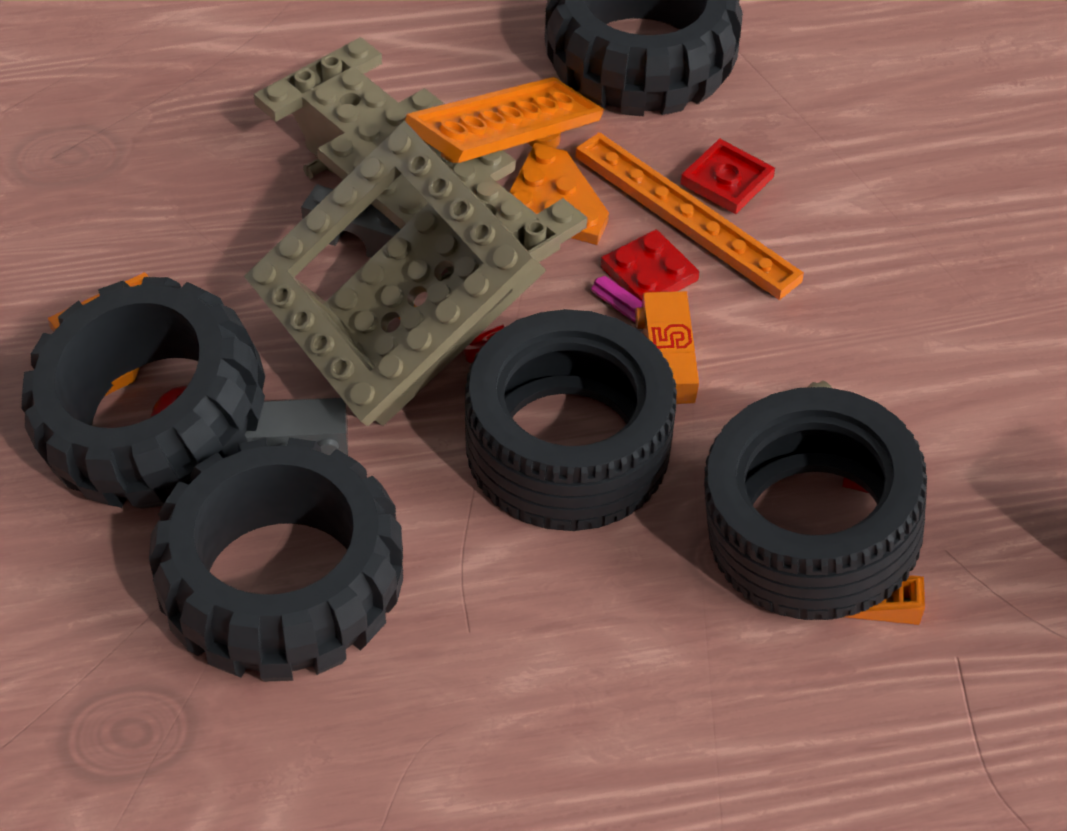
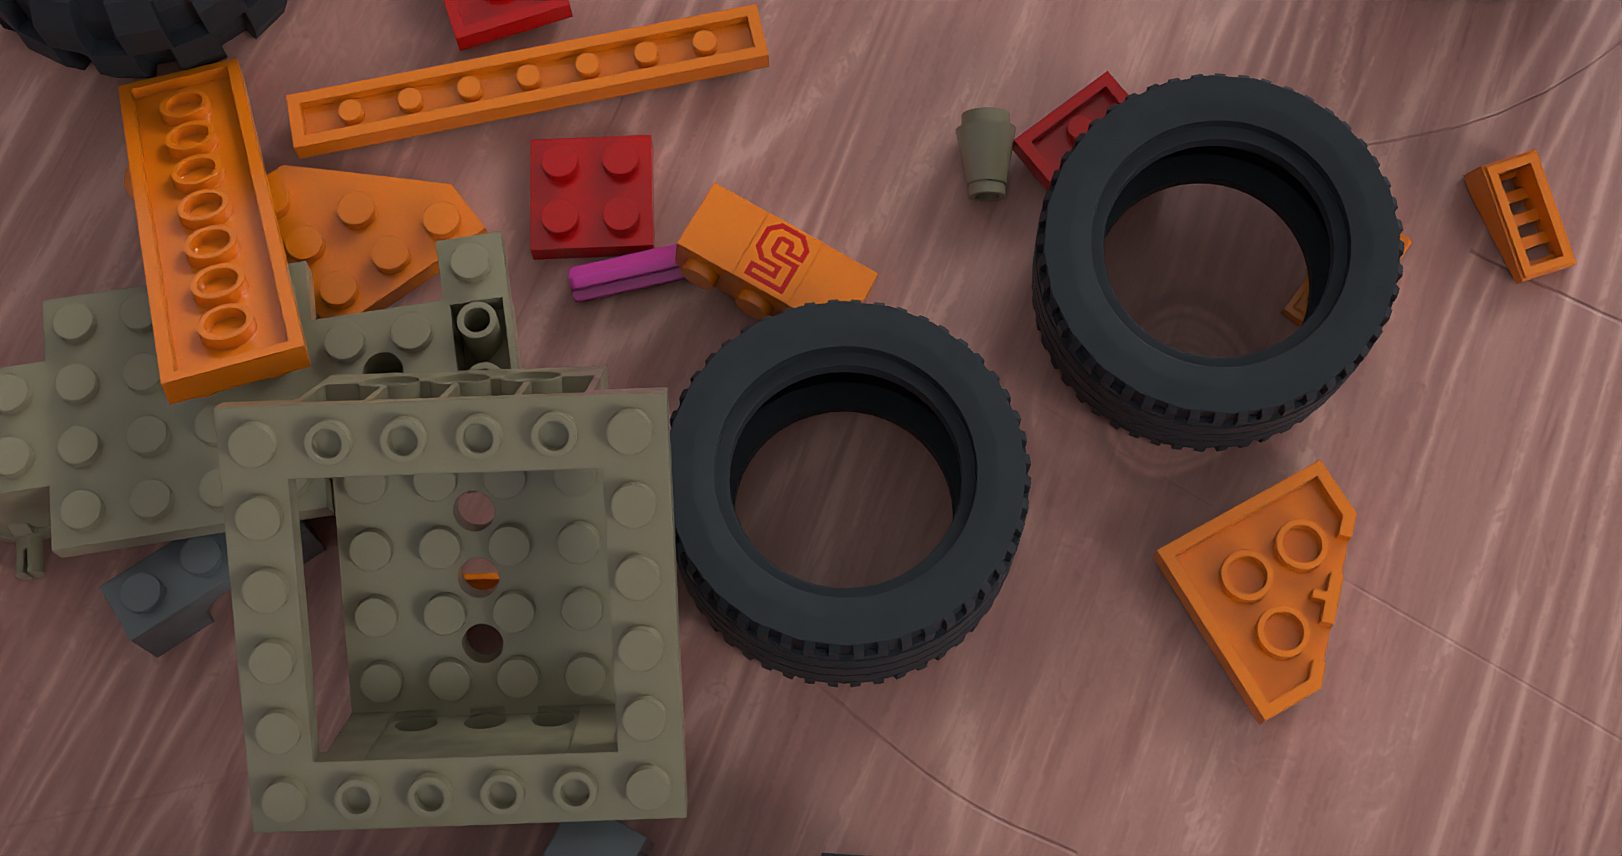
camera: 55 degrees left, 20 degrees up
none -> orange plate [1153,459,1357,725]
none -> orange slope [1463,149,1577,284]

